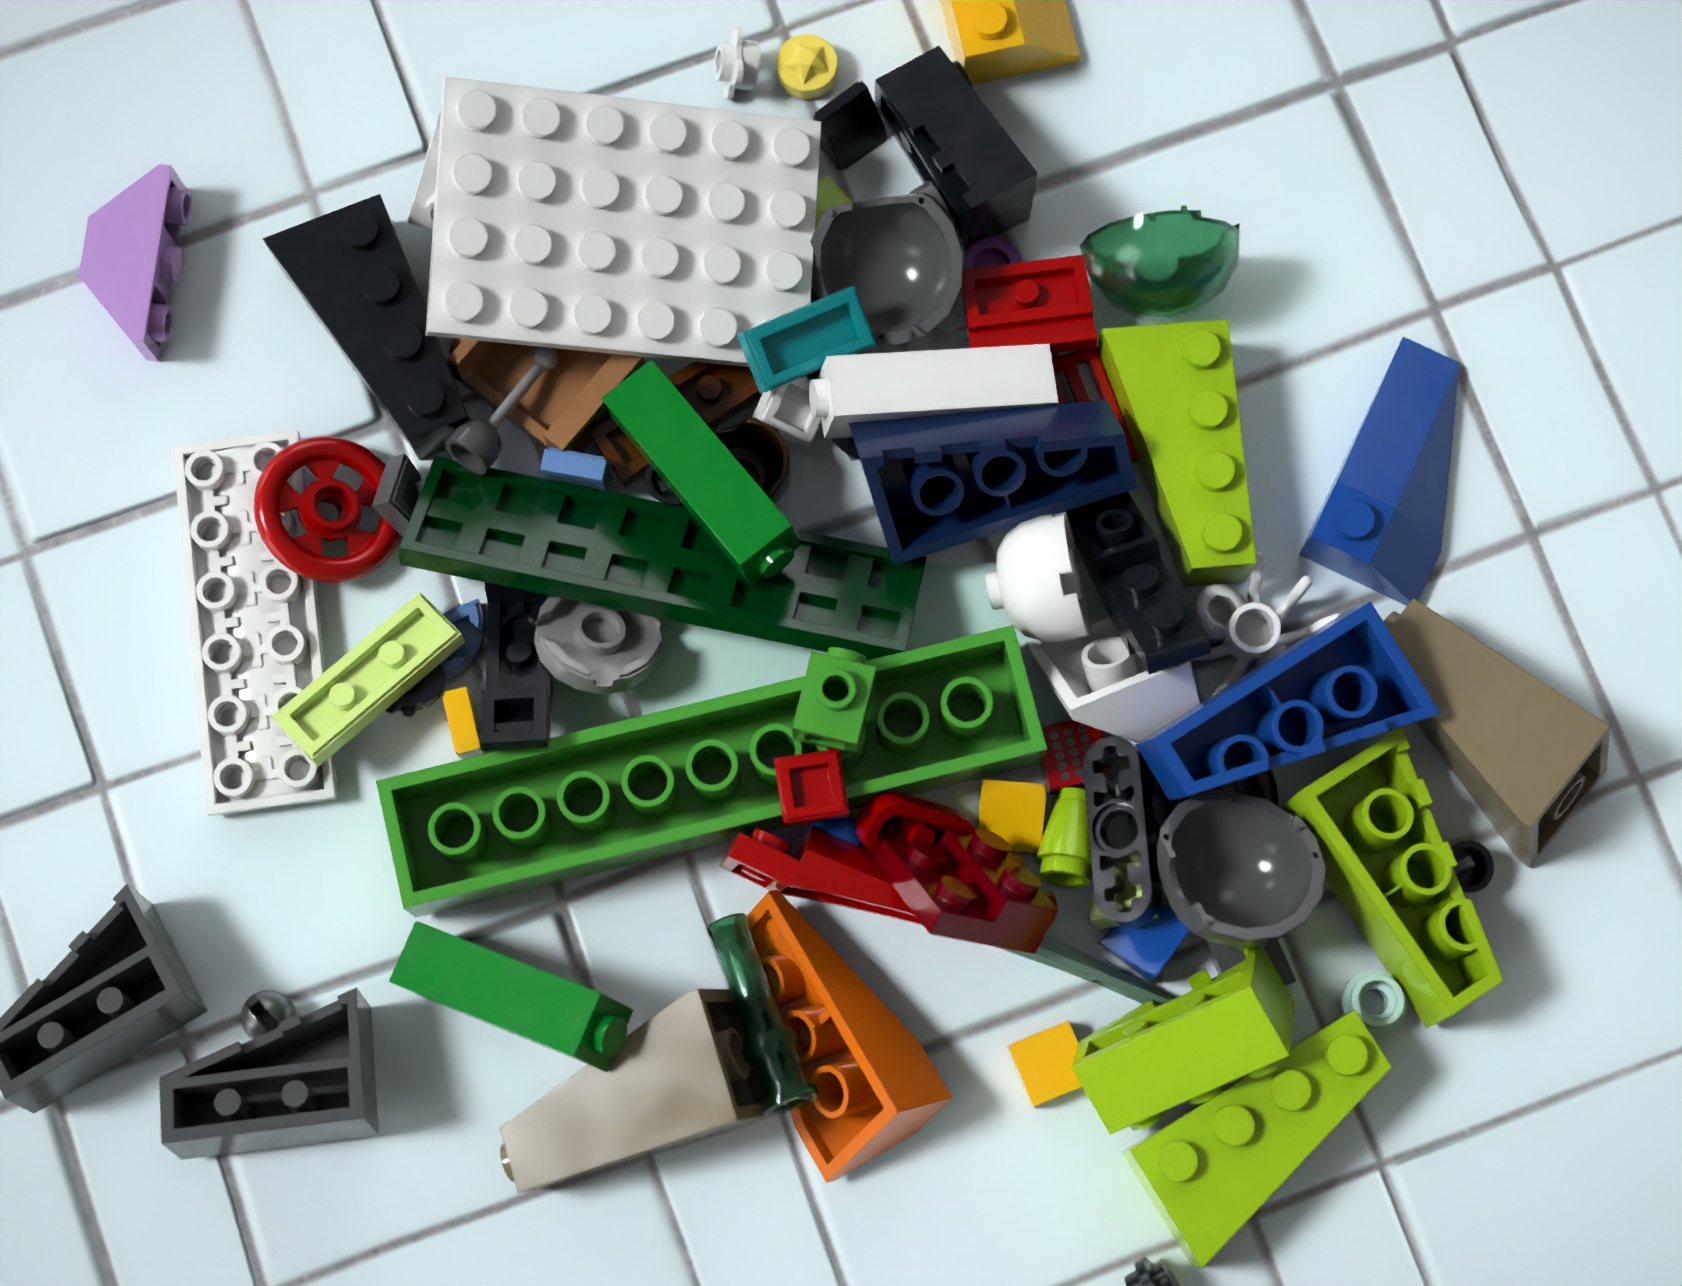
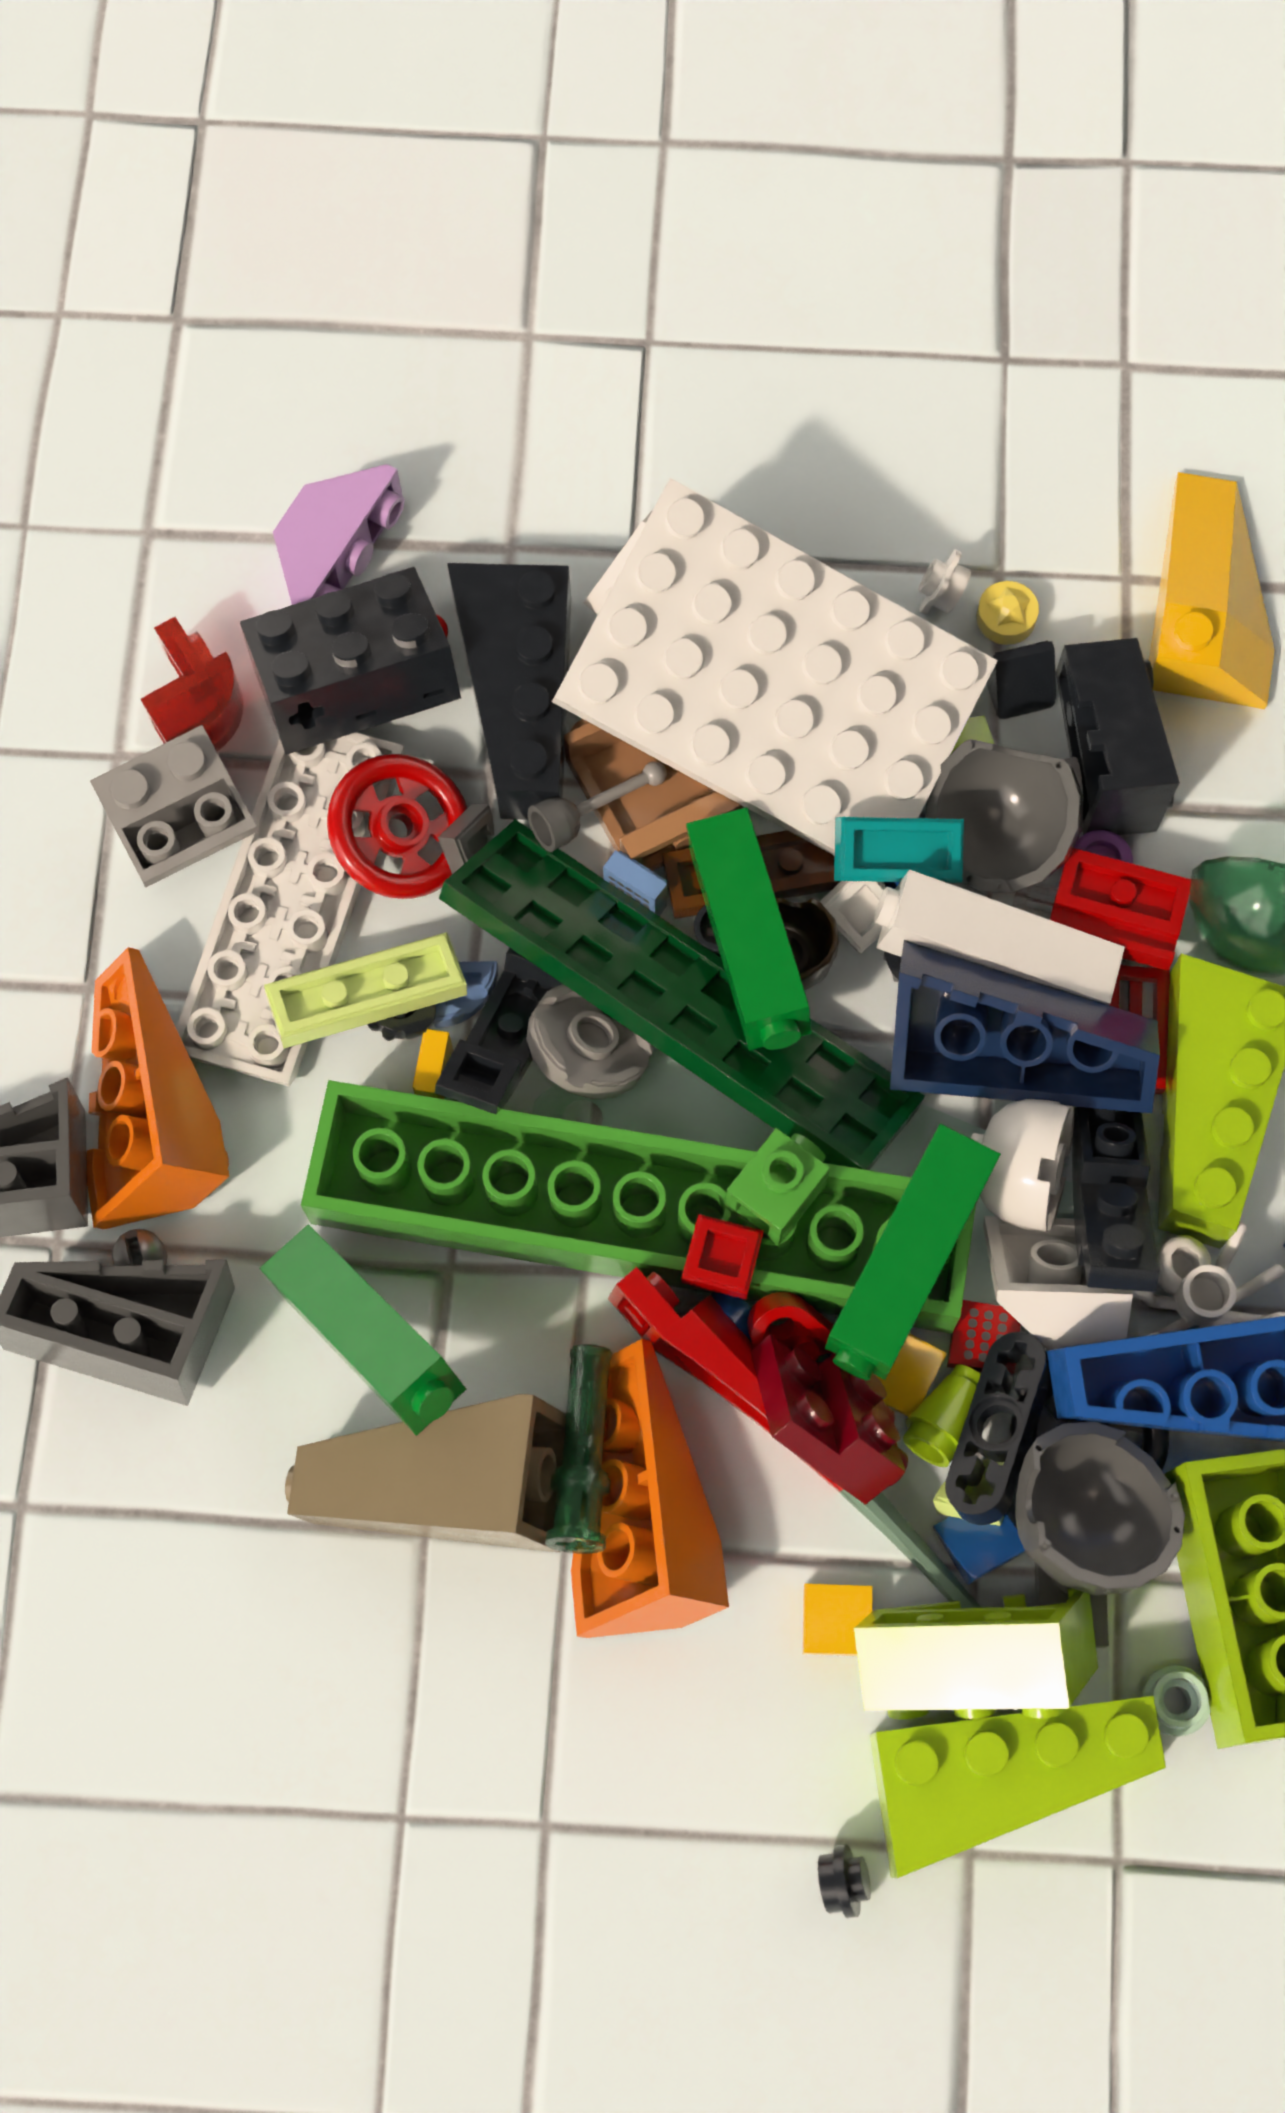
camera: 25 degrees right, 5 degrees down
none -> orange wedge [86,947,230,1229]
none -> light grey slope [90,725,259,887]
none -> clear red brick [140,616,244,751]
none -> black piece [240,566,461,755]
none -> green brick [825,1123,1001,1380]

